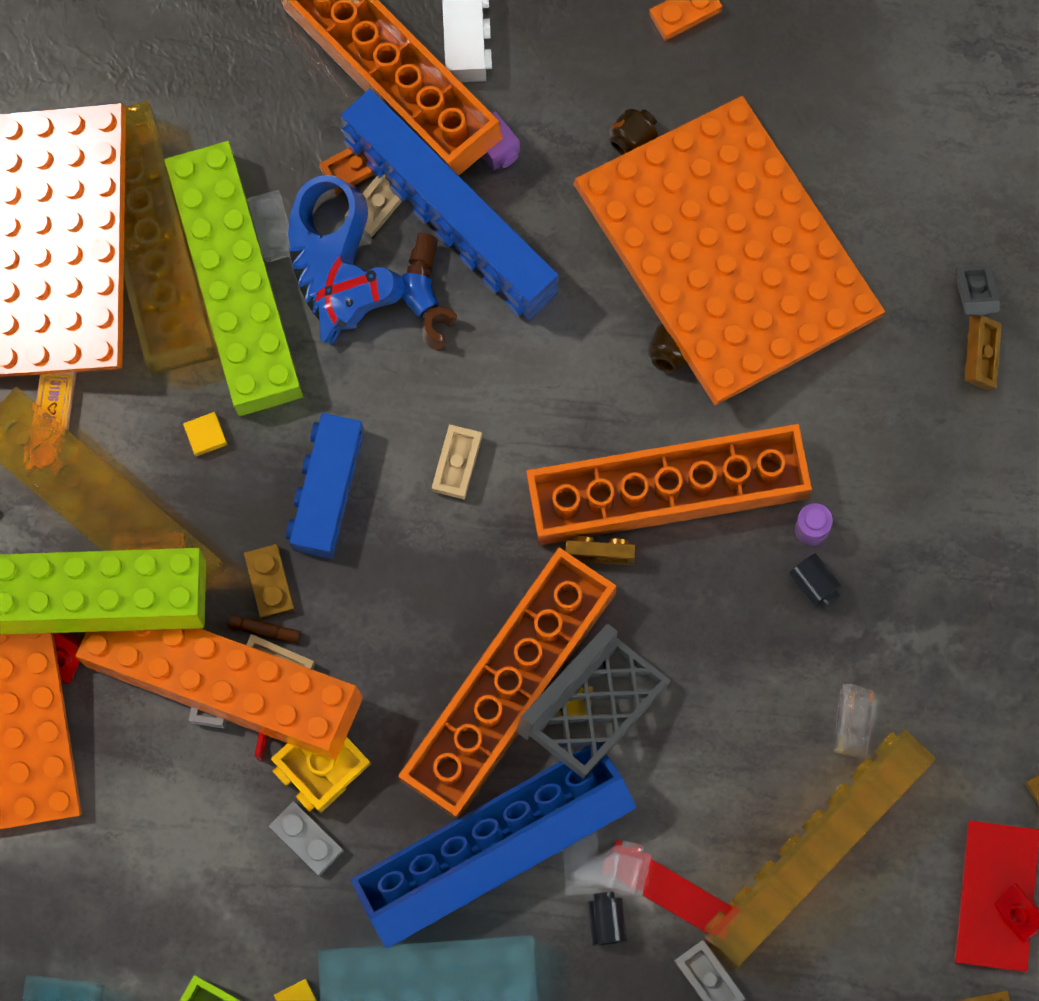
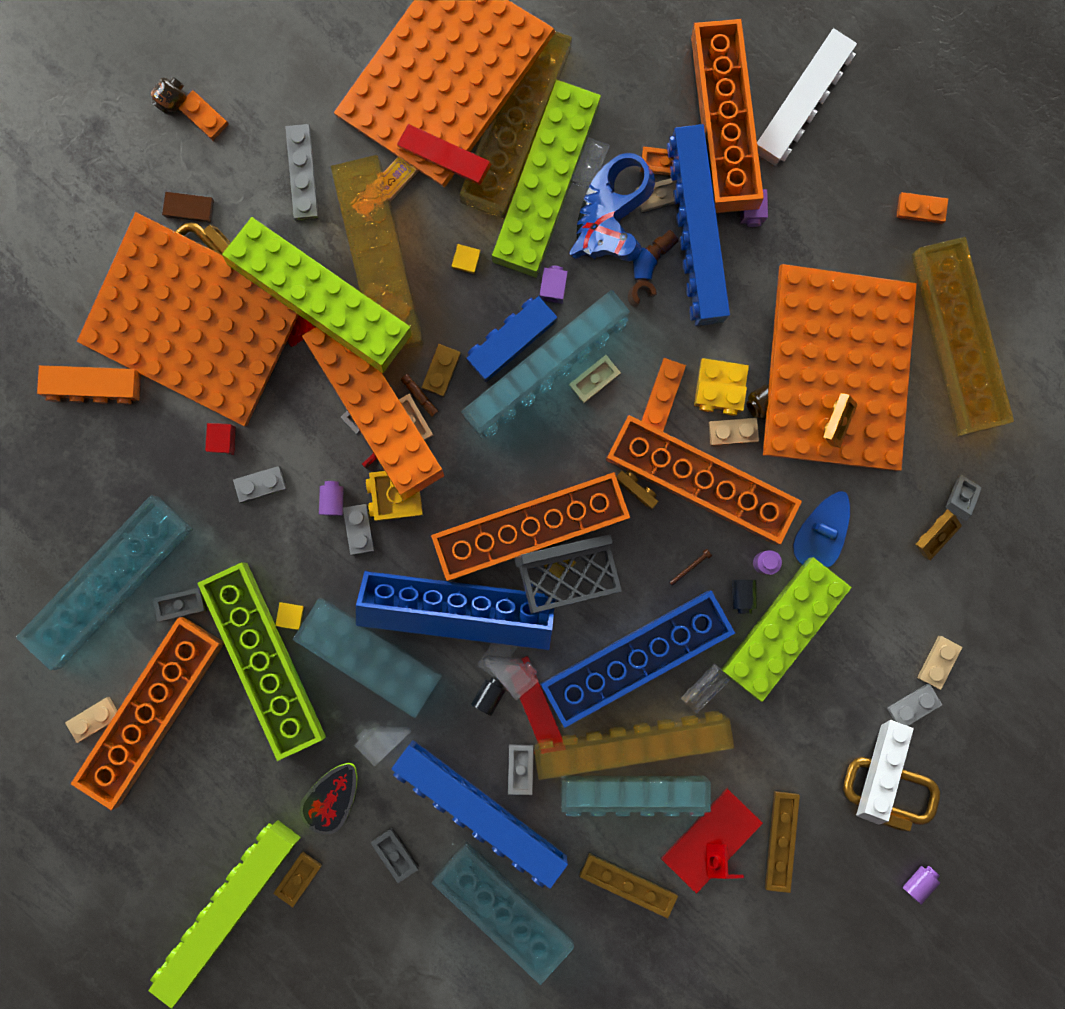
camera: 30 degrees right, 10 degrees up
dark brown head [609,108,658,155] -> none
none -> red panel [205,423,236,455]
none -> light grey plate [233,466,287,503]
none -> medium lavender brick [319,481,344,516]
none -> red tile [397,124,492,185]
none -> clear light blue brick [461,290,630,439]
none -> medium lavender brick [539,266,568,304]
none -> blue brick [541,591,735,728]
none -> clear light blue brick [561,776,711,816]
none -> orange plate [641,358,686,432]
none -> reddish brown piece [669,549,712,586]
none -> yellow plate [694,358,749,416]
none -> tan plate [708,418,759,446]
none -> lime brick [720,557,852,702]
none -> blue shield [793,491,850,568]
none -> pearl gold plate [823,393,857,448]
none -> clear yellow brick [911,237,1014,436]

